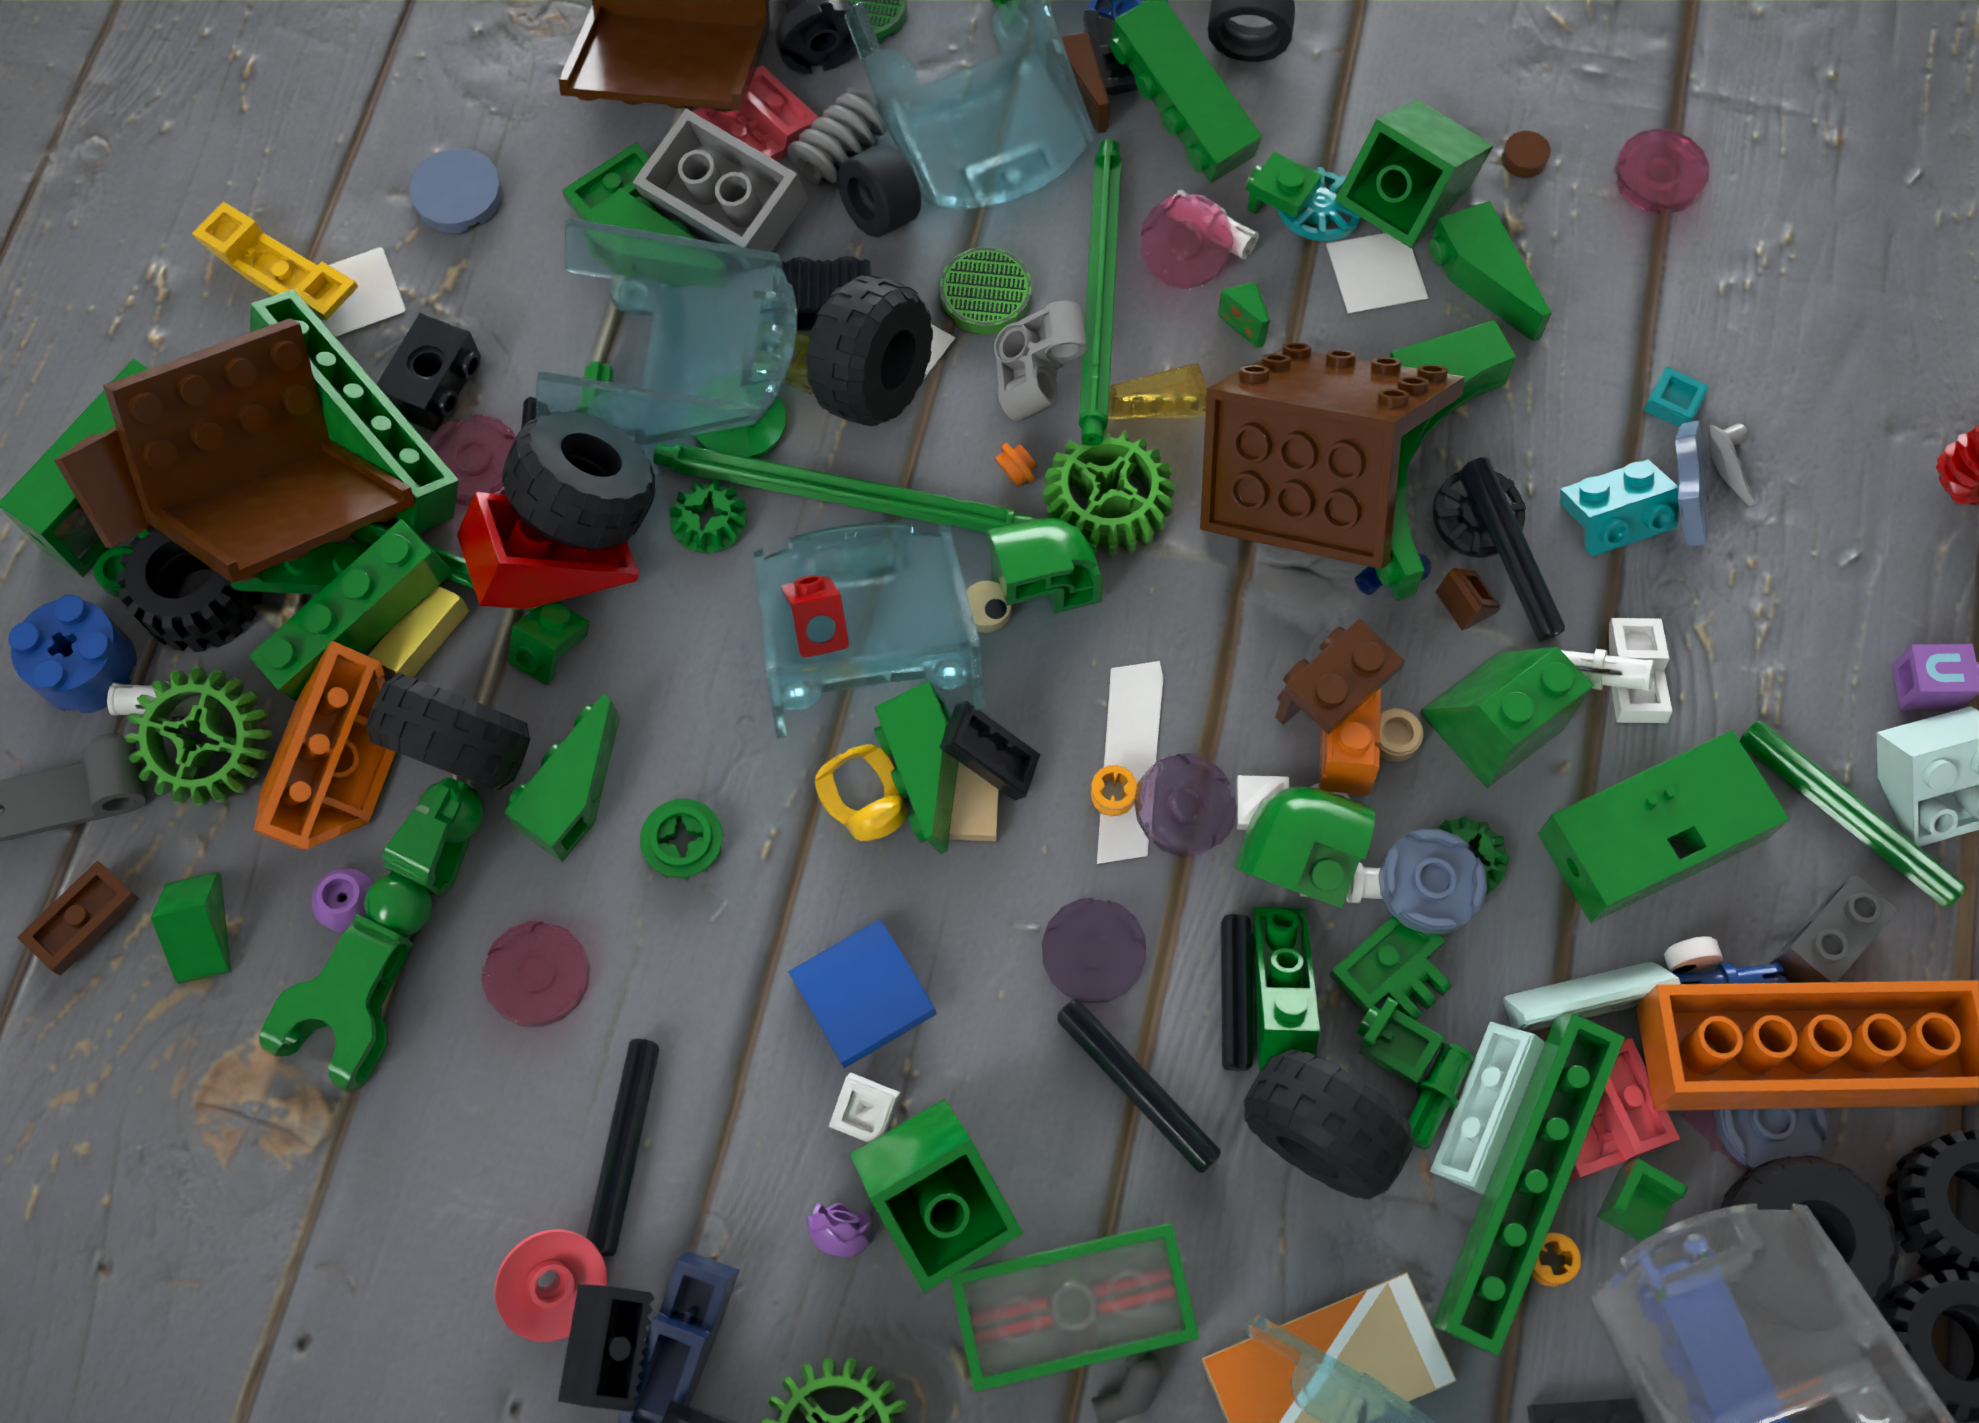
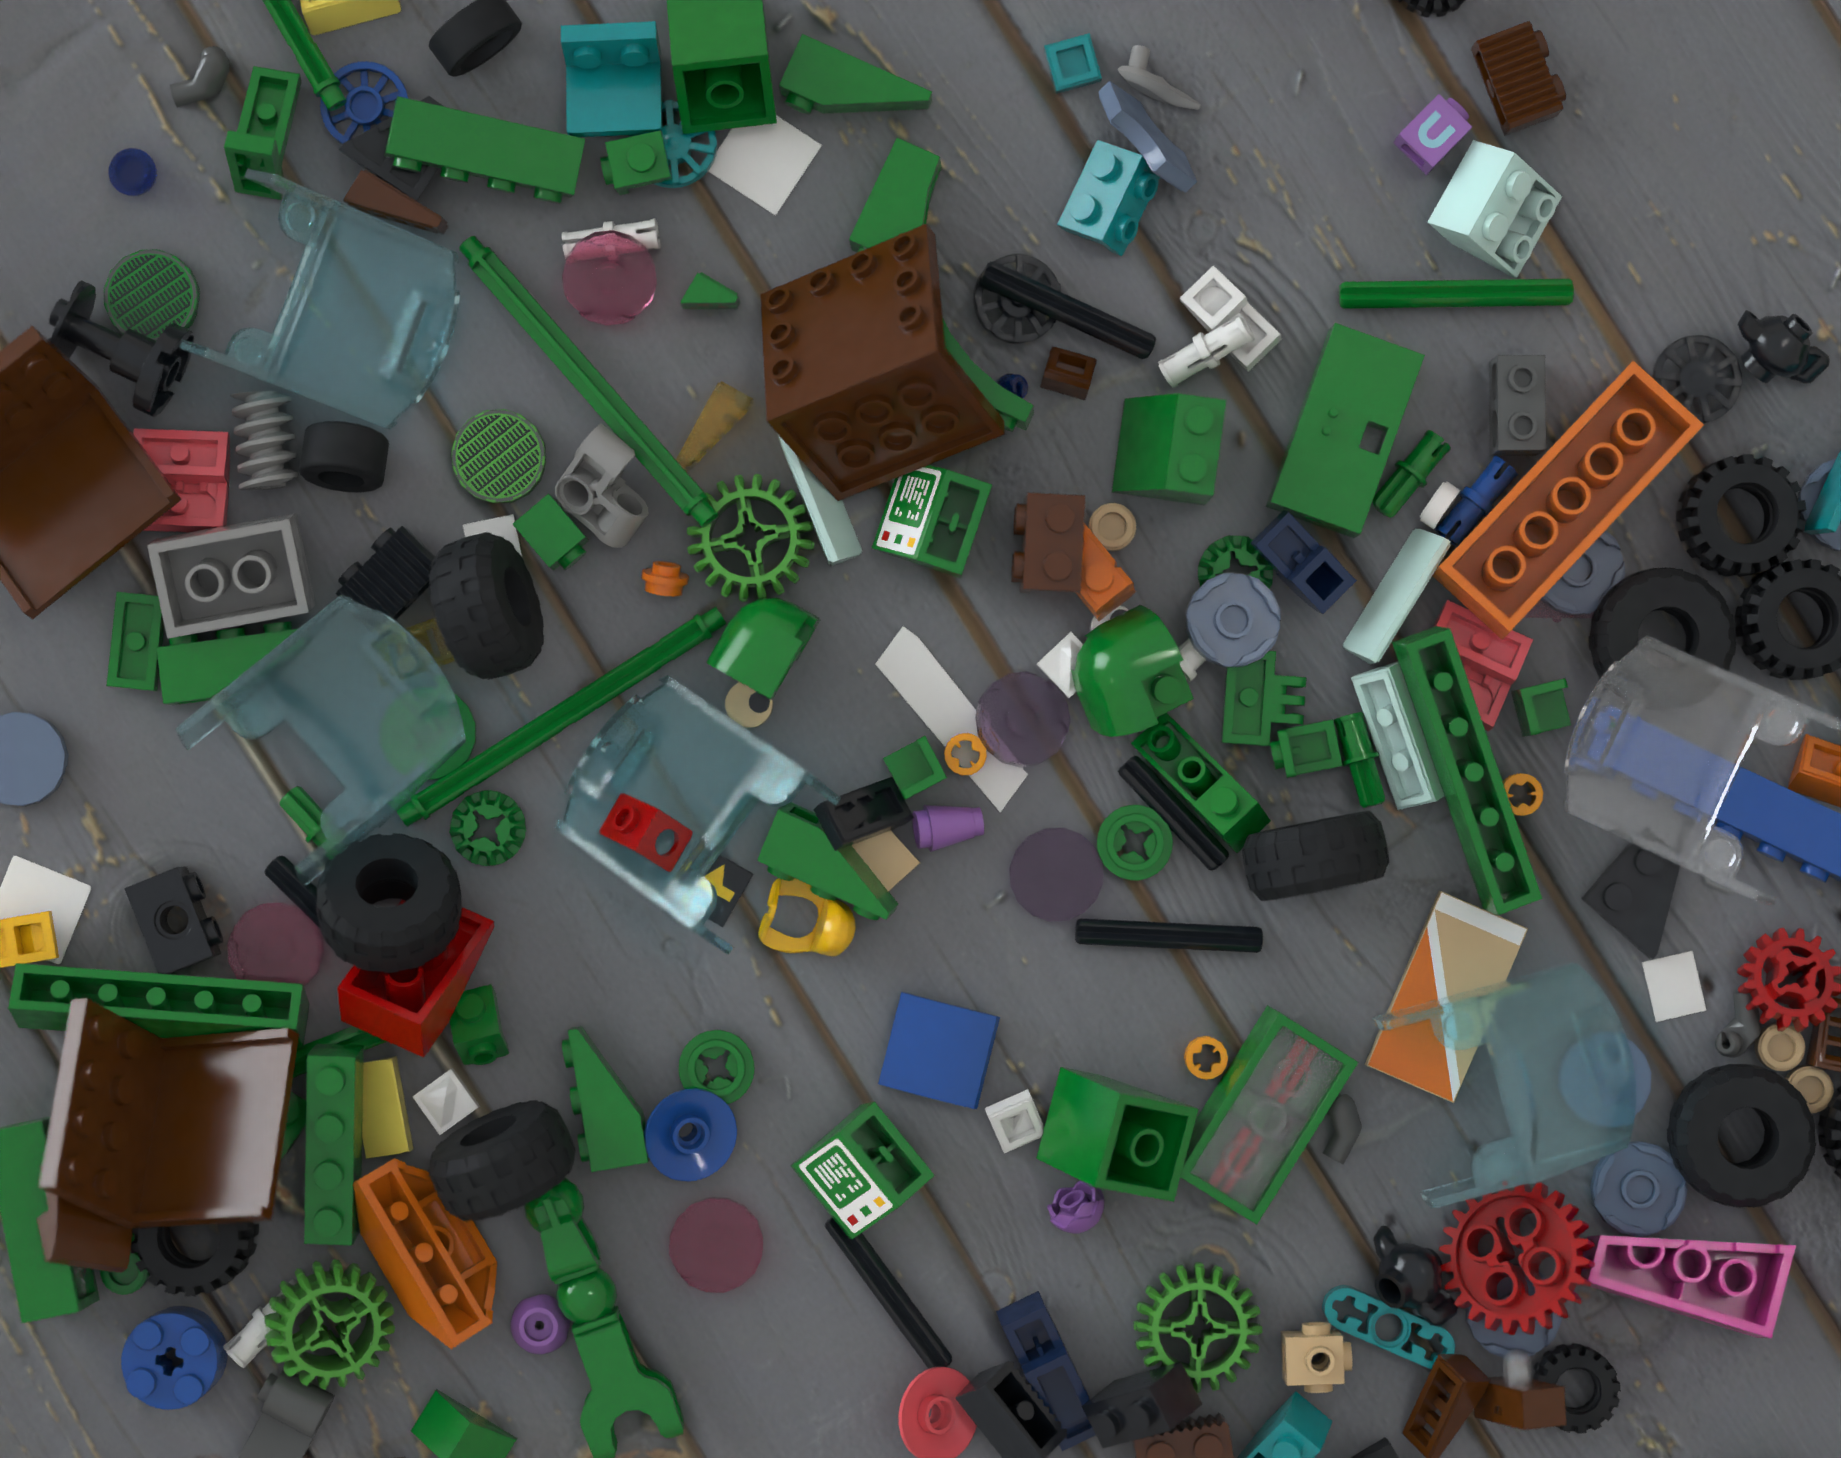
camera: 50 degrees left, 20 degrees up
none -> white tile [412,1068,480,1135]
none -> green brick [512,493,589,571]
none -> teal bracket [561,21,662,137]
none -> blue dish [644,1088,737,1182]
none -> black sticker [678,848,753,927]
none -> light aqua slope [778,435,862,566]
none -> slope [791,1101,935,1239]
none -> green slope [872,465,992,579]
none -> green panel [883,736,947,800]
none -> medium lavender cone [912,805,984,852]
none -> green gear [1097,805,1173,880]
none -> light orange bush [1184,1036,1228,1080]
none -> dark blue brick [1250,510,1356,614]
none -> green axle [1372,430,1451,518]

